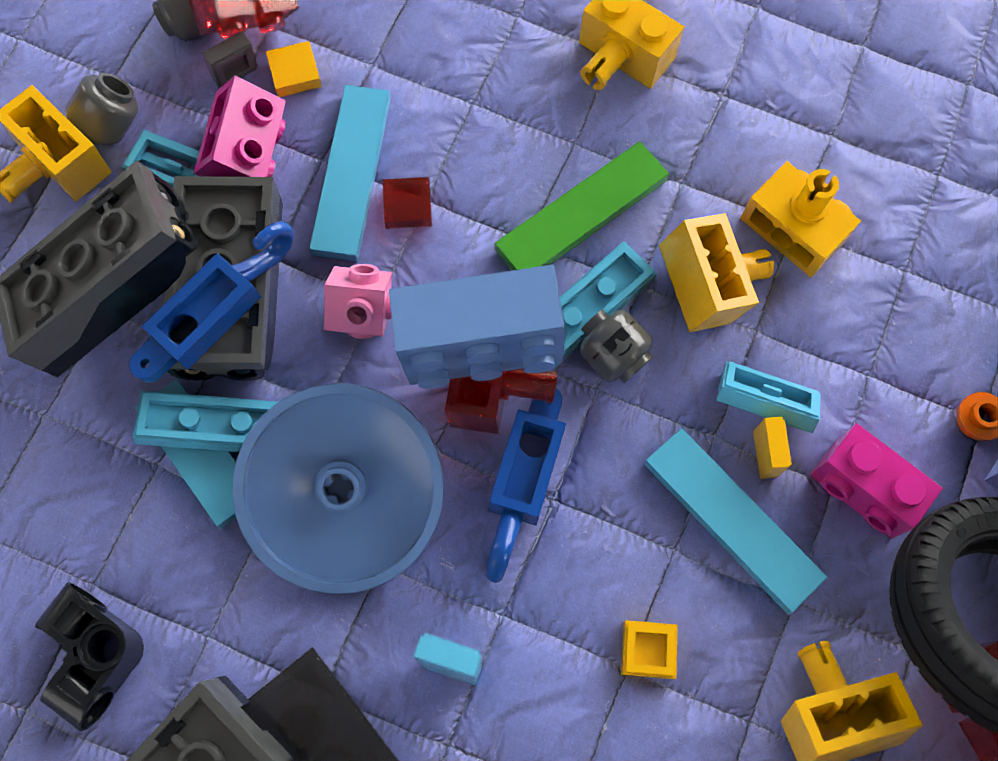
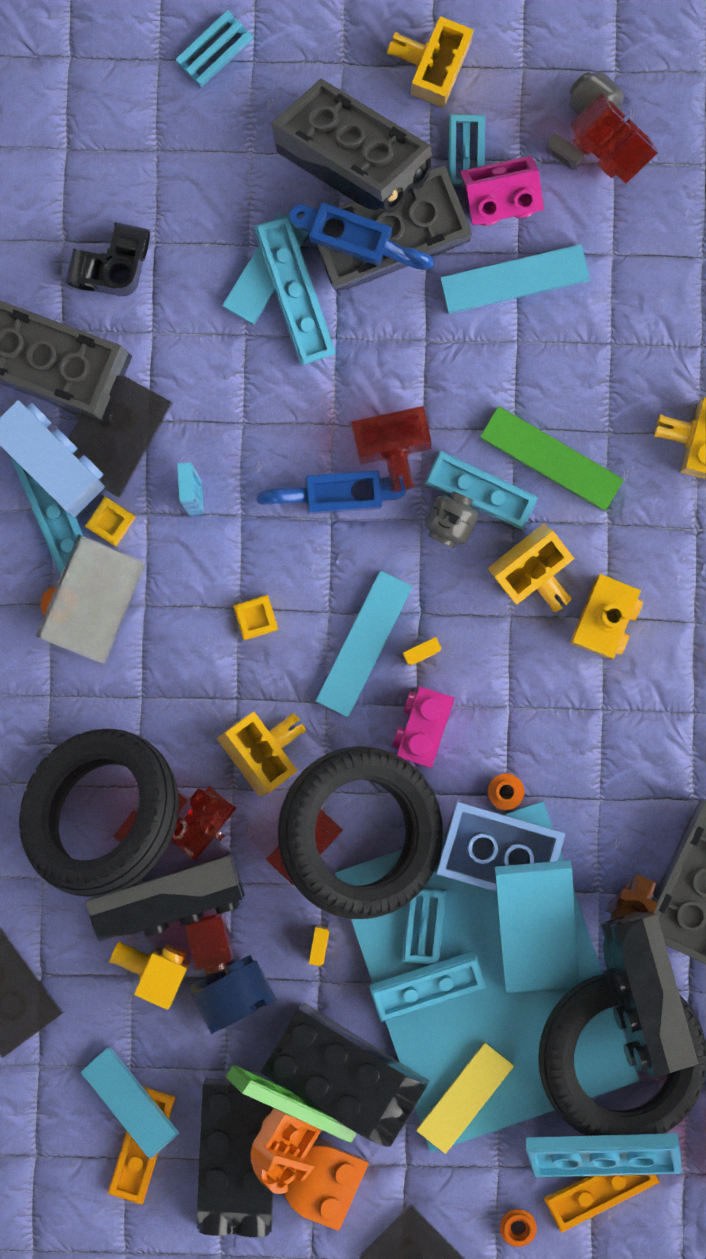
camera: 70 degrees right, 15 degrees up
dark grey head [65,73,139,145] -> none
medium blue dish [232,383,444,594] -> none
yellow tile [266,41,322,97] -> none
bright pink brick [324,264,392,339] -> none
clear red tile [383,177,432,229] -> none
medium blue brick [388,264,565,389] -> none
medium azure tile [716,361,821,433] -> none

